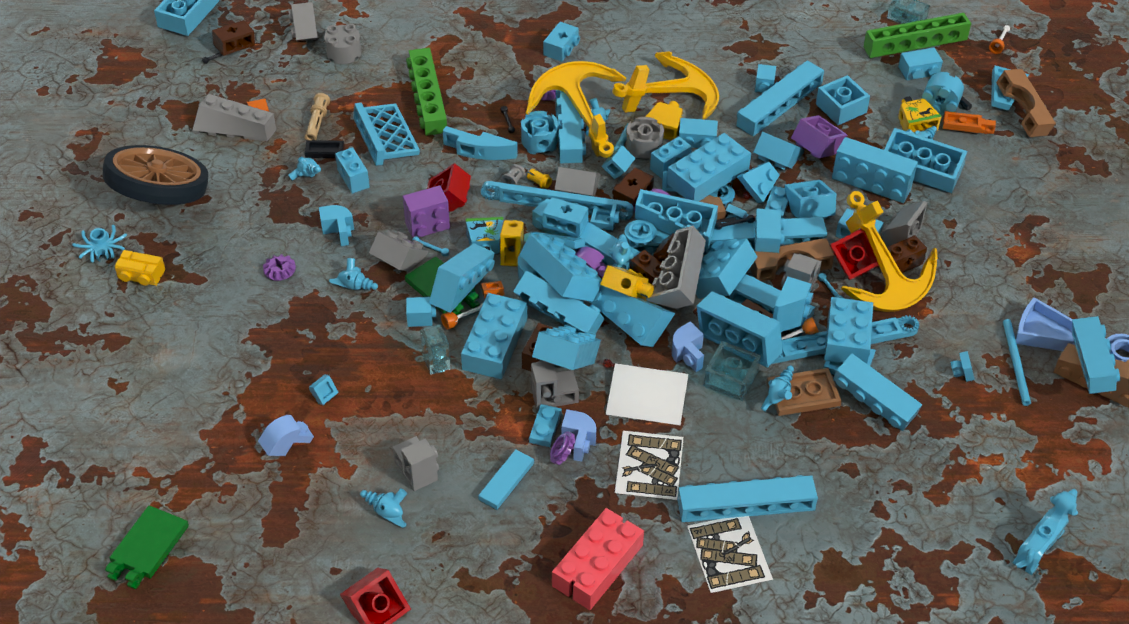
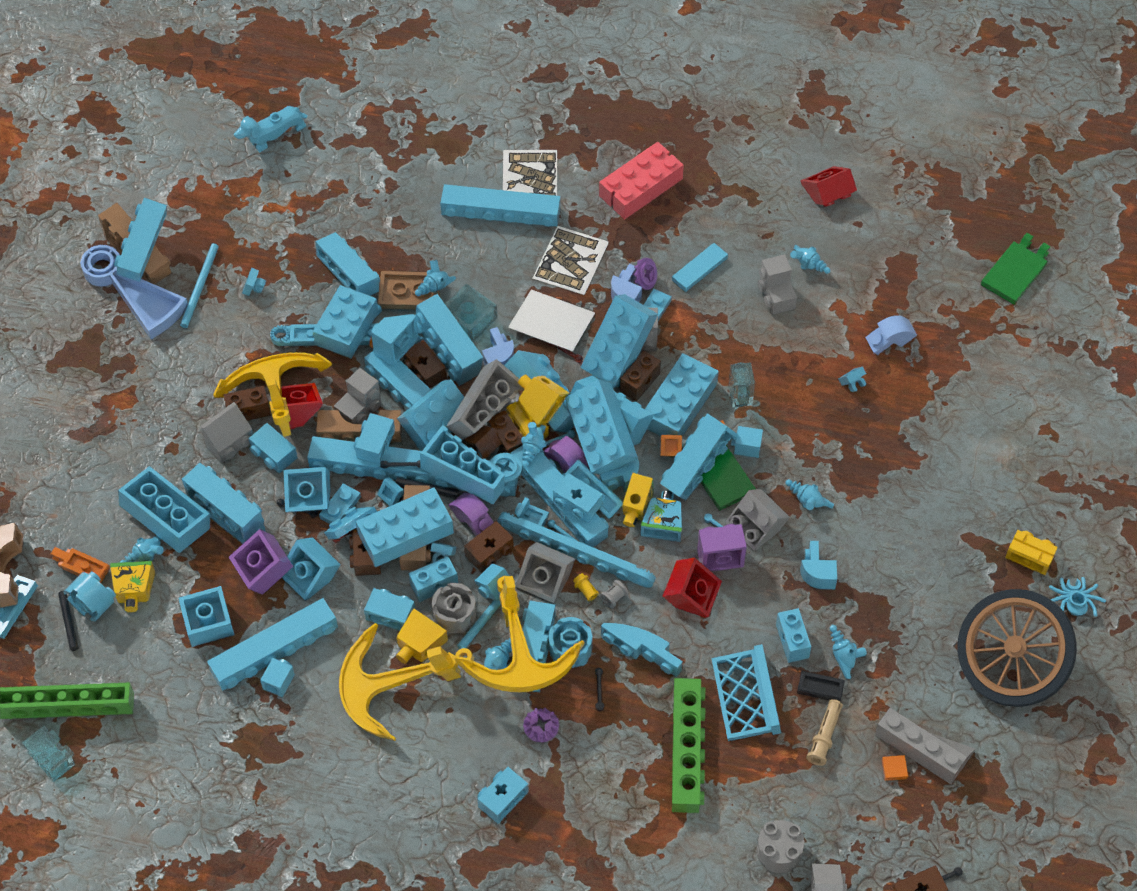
camera: 165 degrees left, 10 degrees up
medium lavender gear [263,254,296,281] -> none
medium azure hinge [818,273,843,298] -> none
medium azure brick [898,48,943,80] -> none

